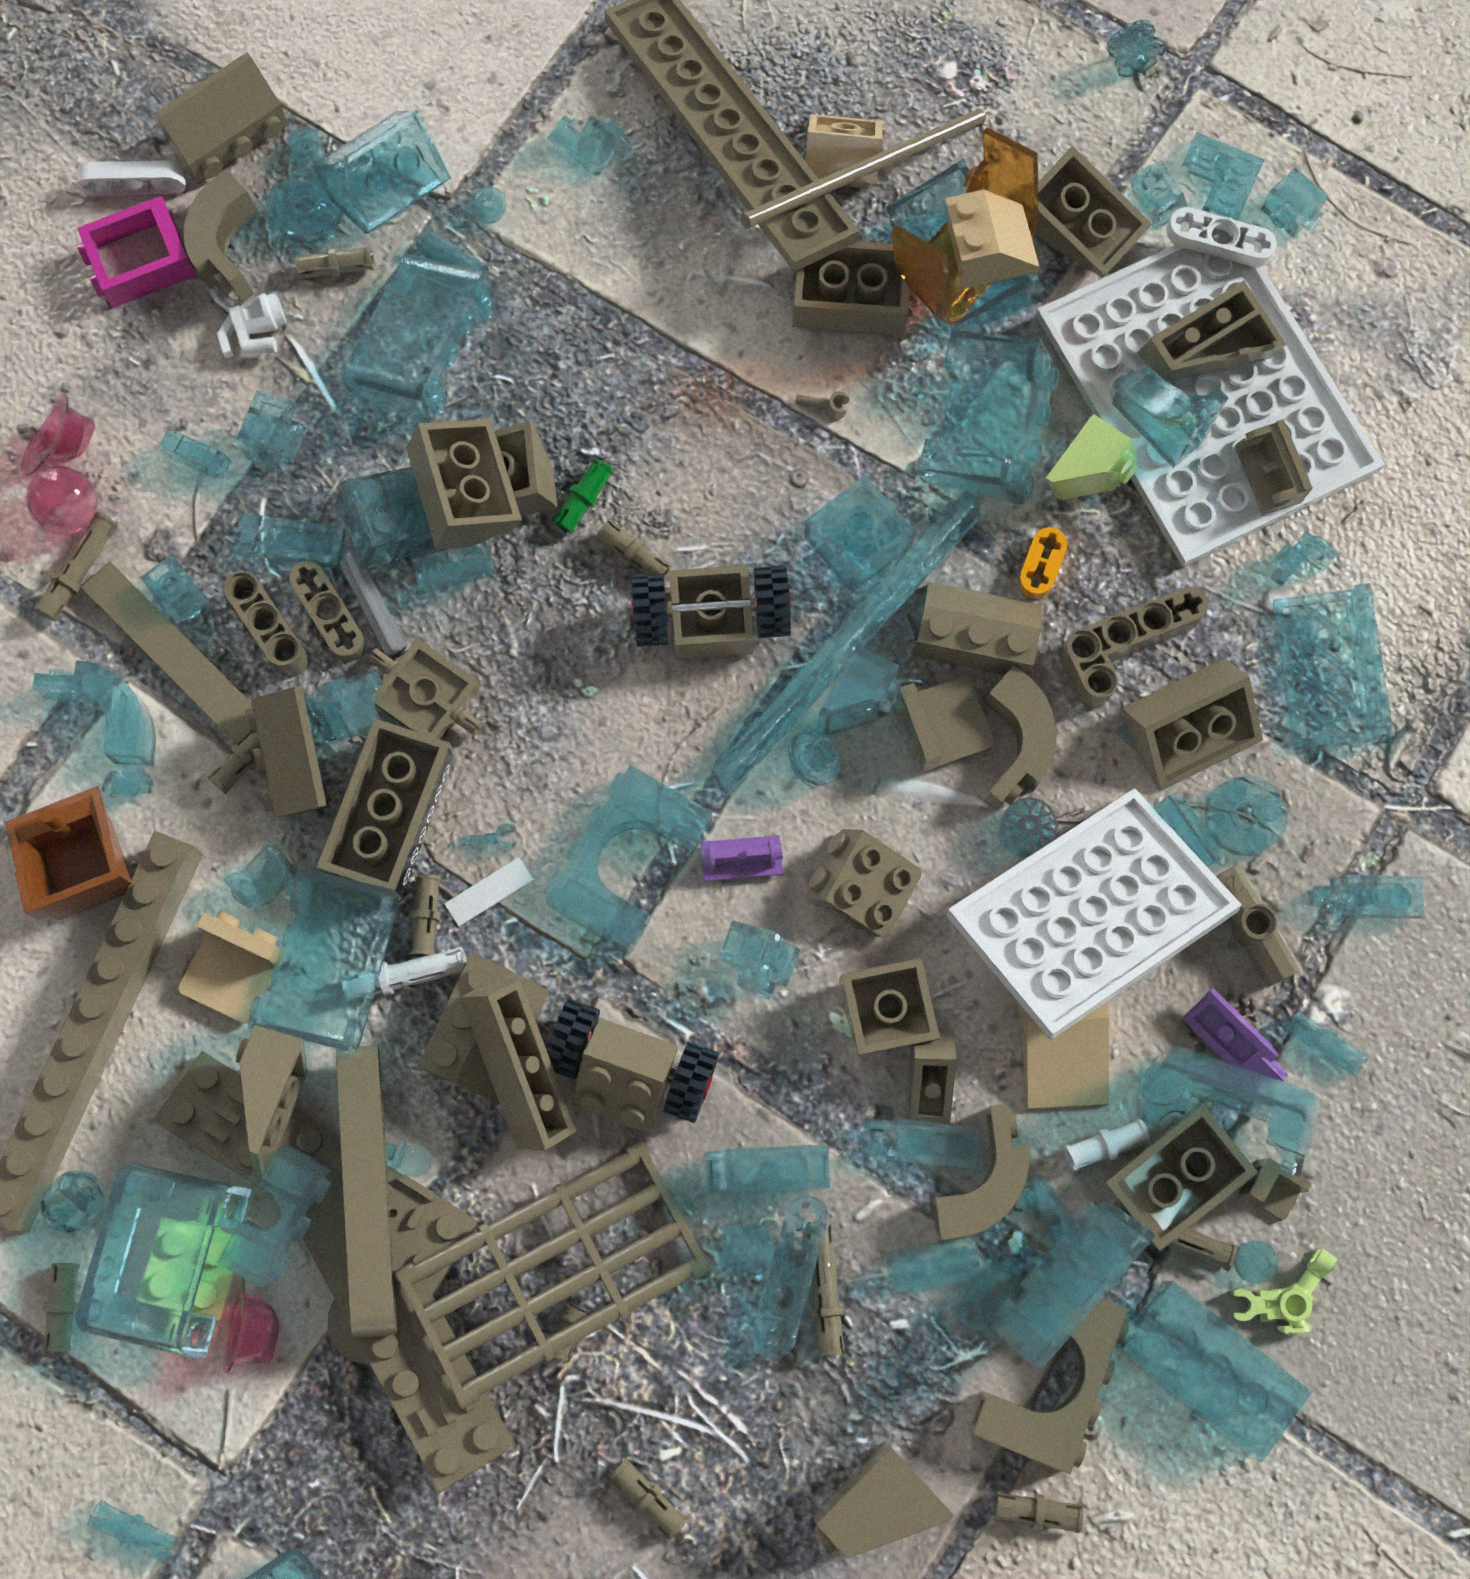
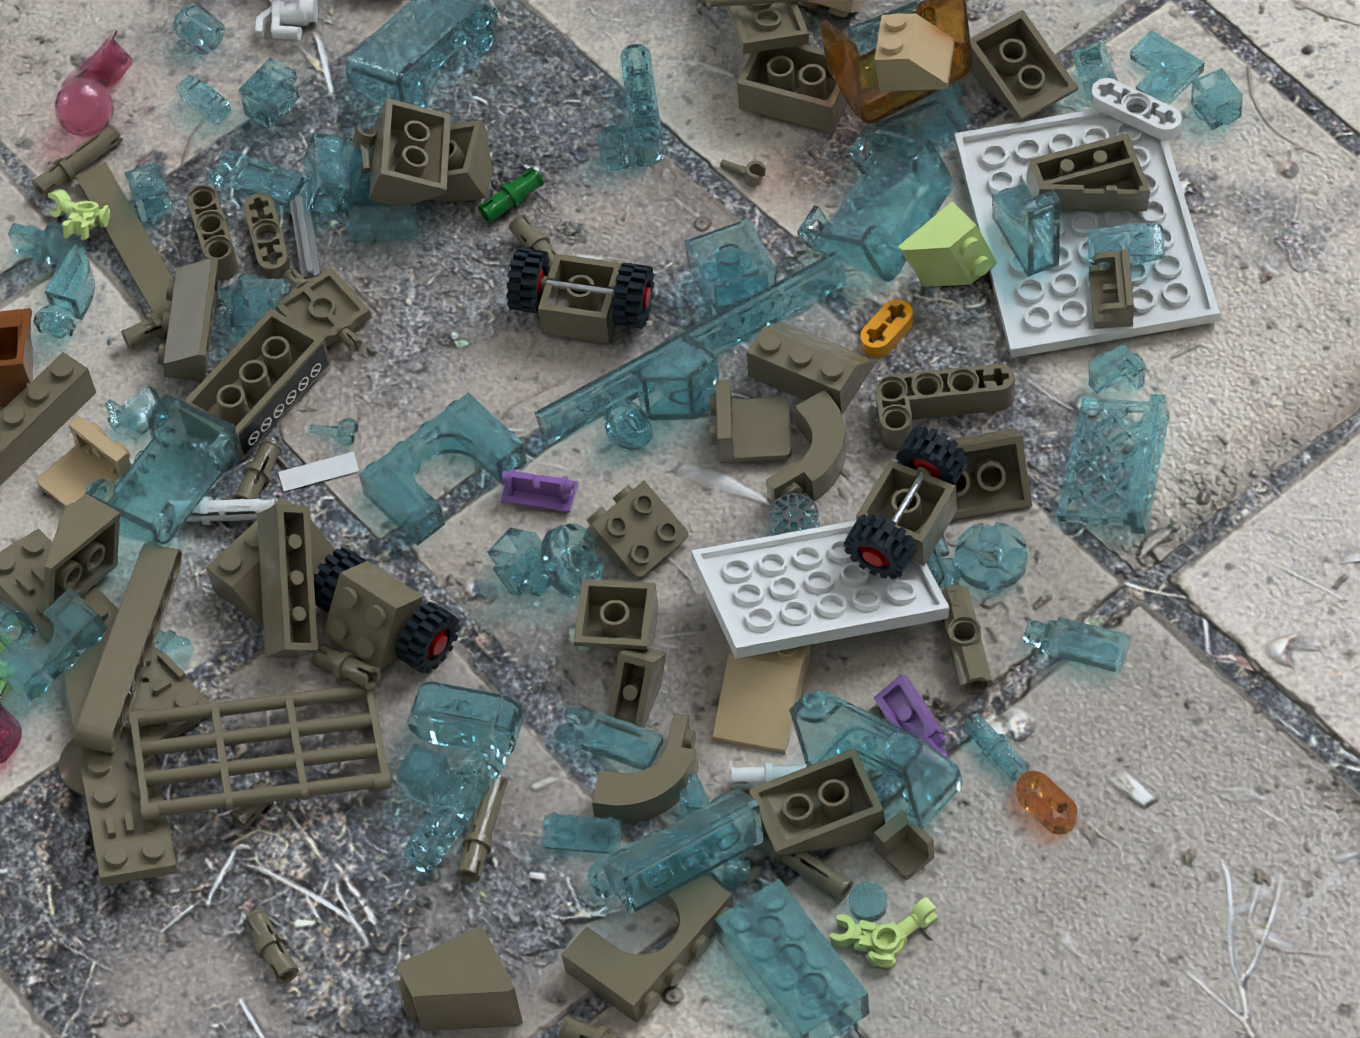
camera: 25 degrees right, 20 degrees down
none -> yellowish green piece [48,189,110,240]
none -> clear light blue piece [173,3,225,55]
none -> dark tan pin [312,644,381,690]
none -> dark tan hand [352,125,377,172]
none -> clear light blue plate [537,523,603,598]
none -> clear light blue beam [597,44,664,170]
none -> brick [843,427,968,580]
none -> clear orange beam [1016,771,1077,835]
none -> clear light blue slope [1087,224,1165,266]

